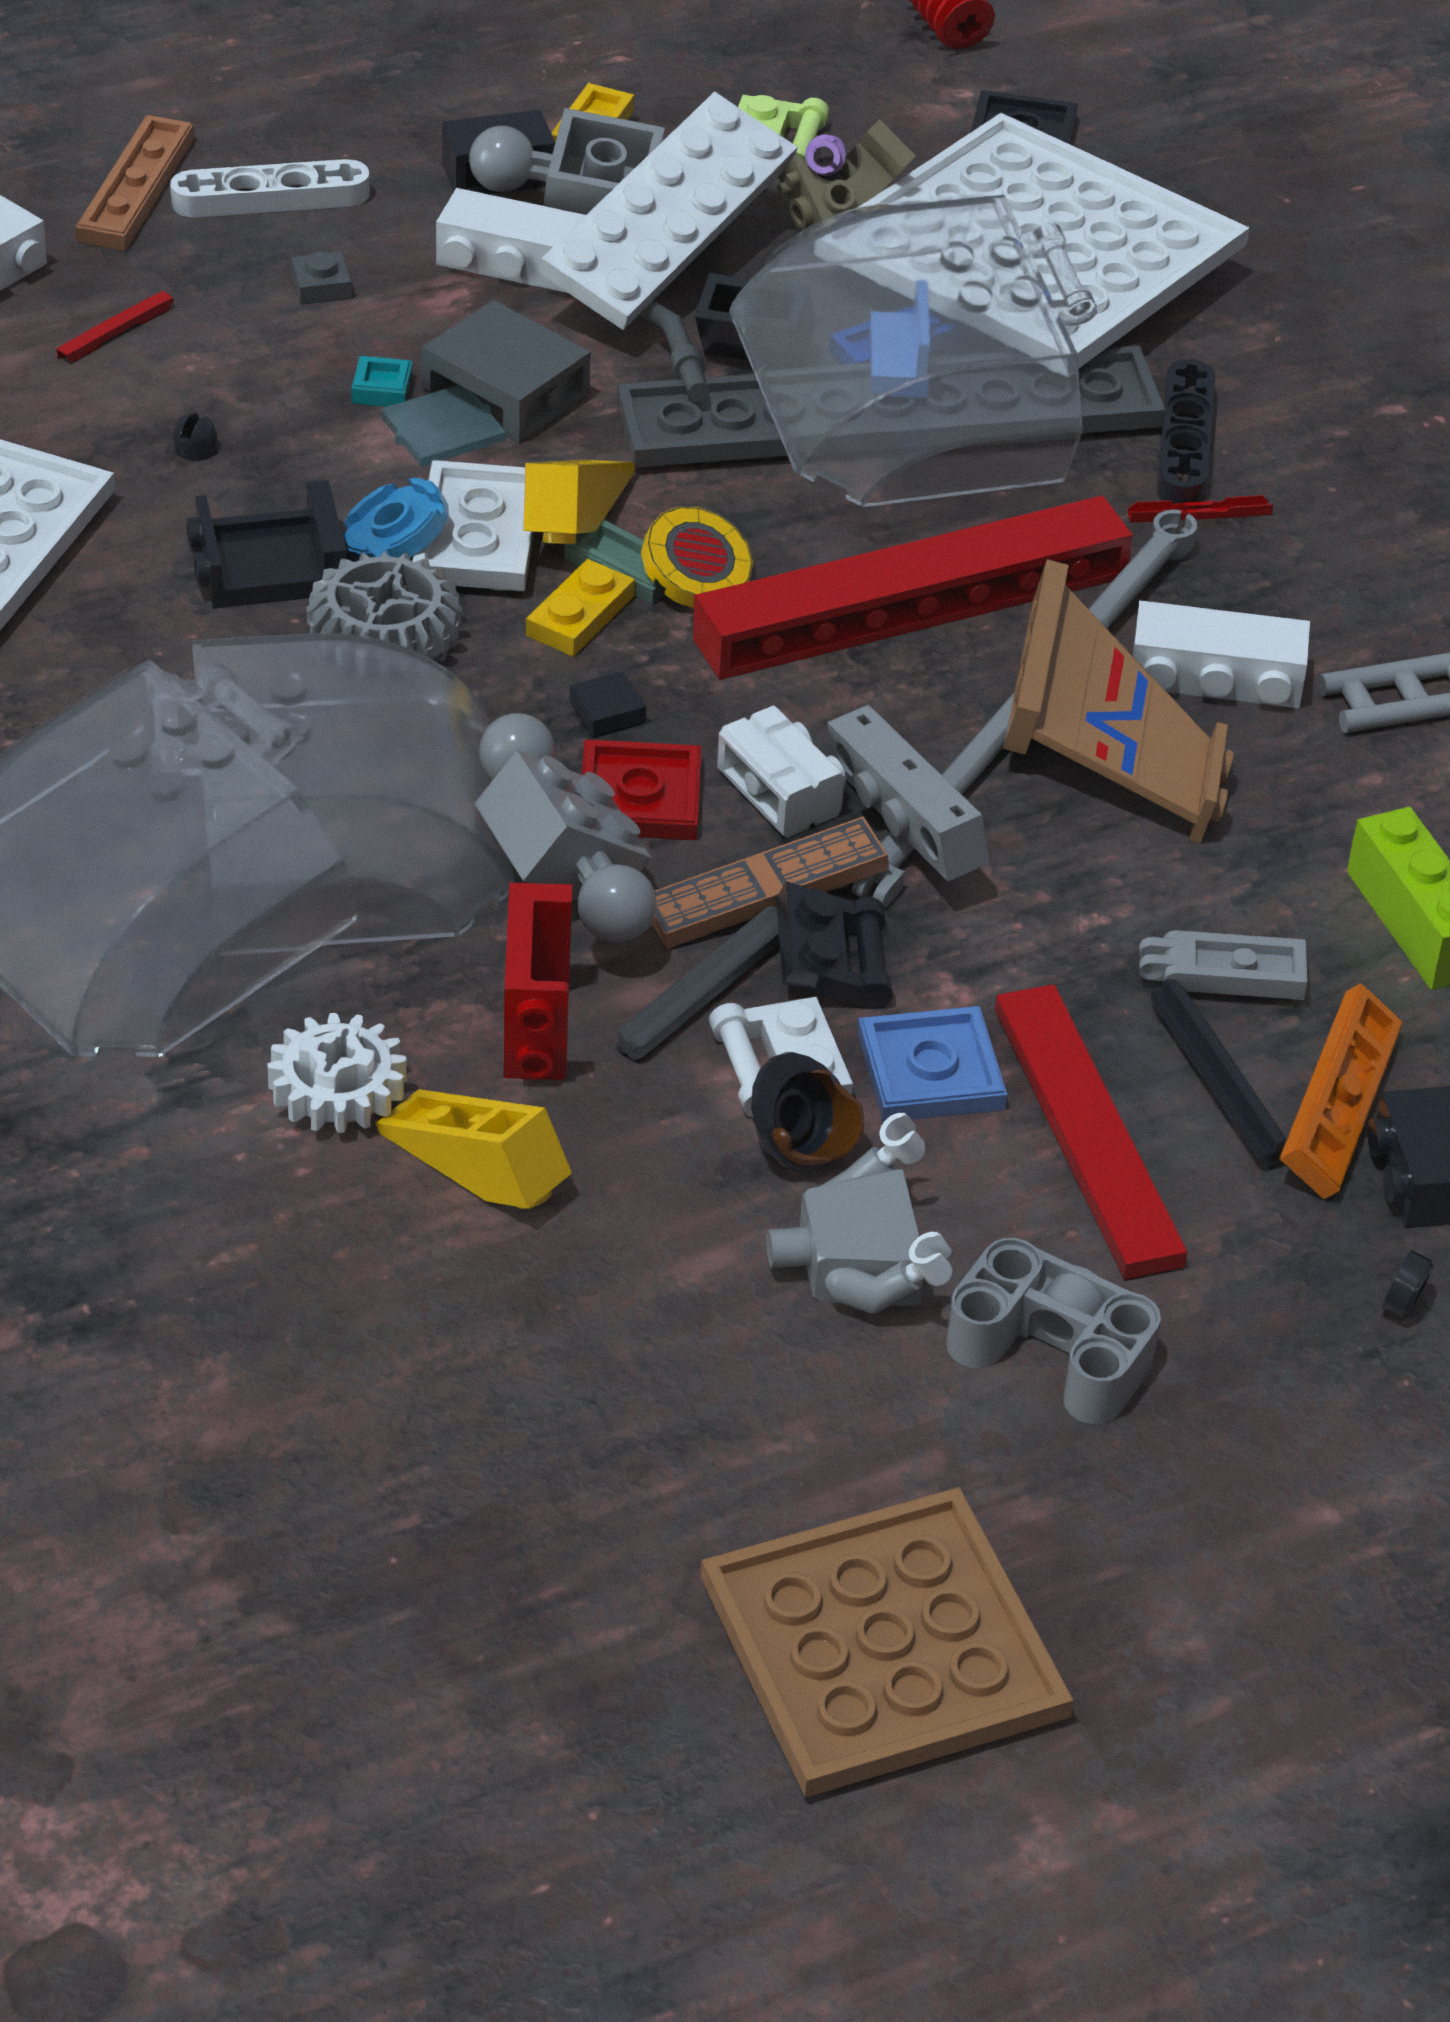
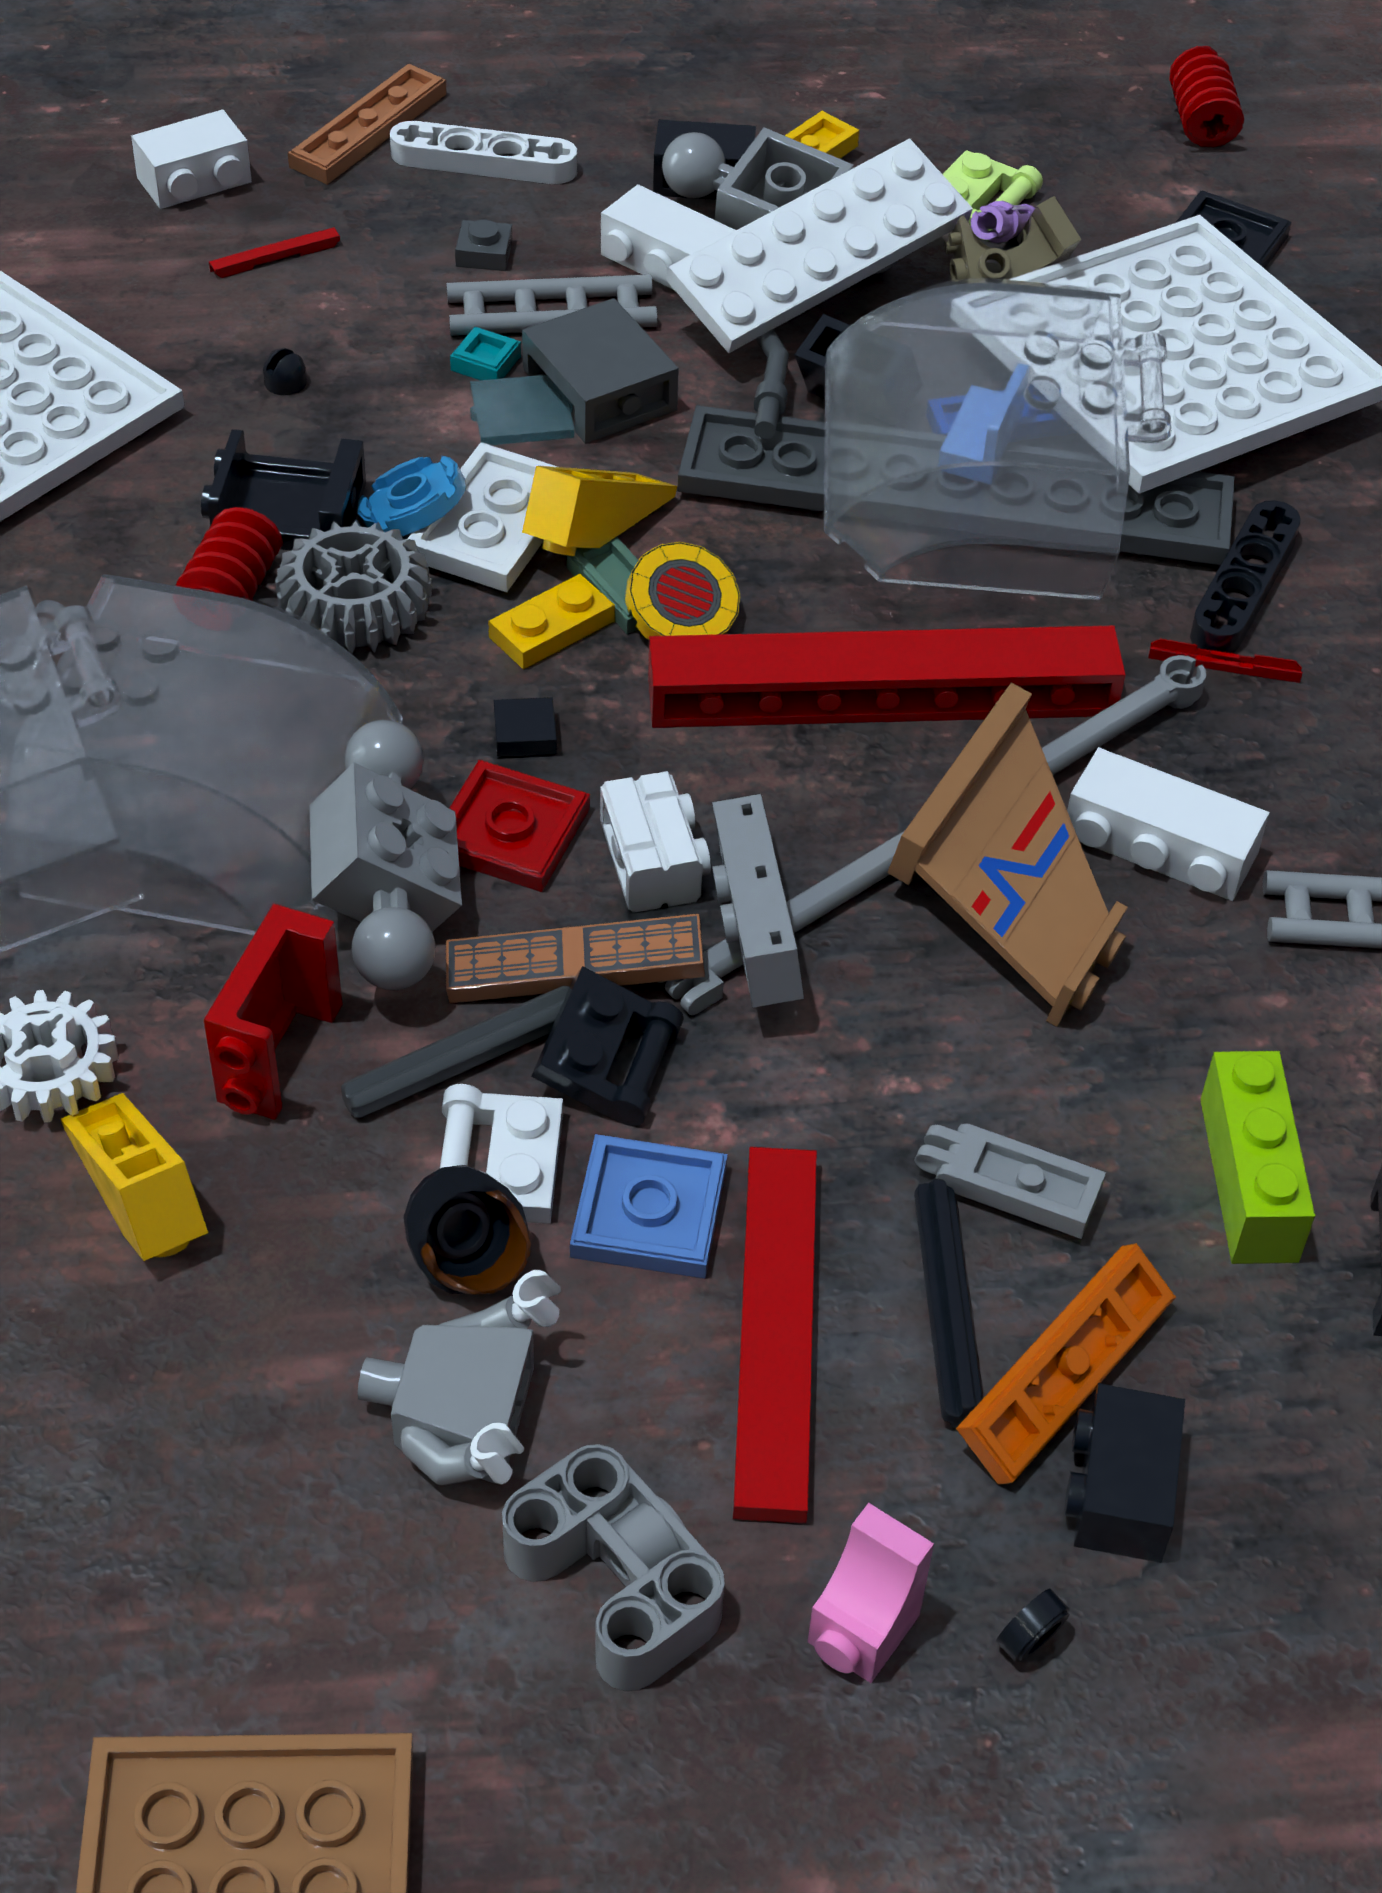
camera: 20 degrees right, 5 degrees up
none -> red piece [174,507,283,631]
none -> light grey bar [446,274,657,336]
none -> bright pink arch [808,1503,934,1683]

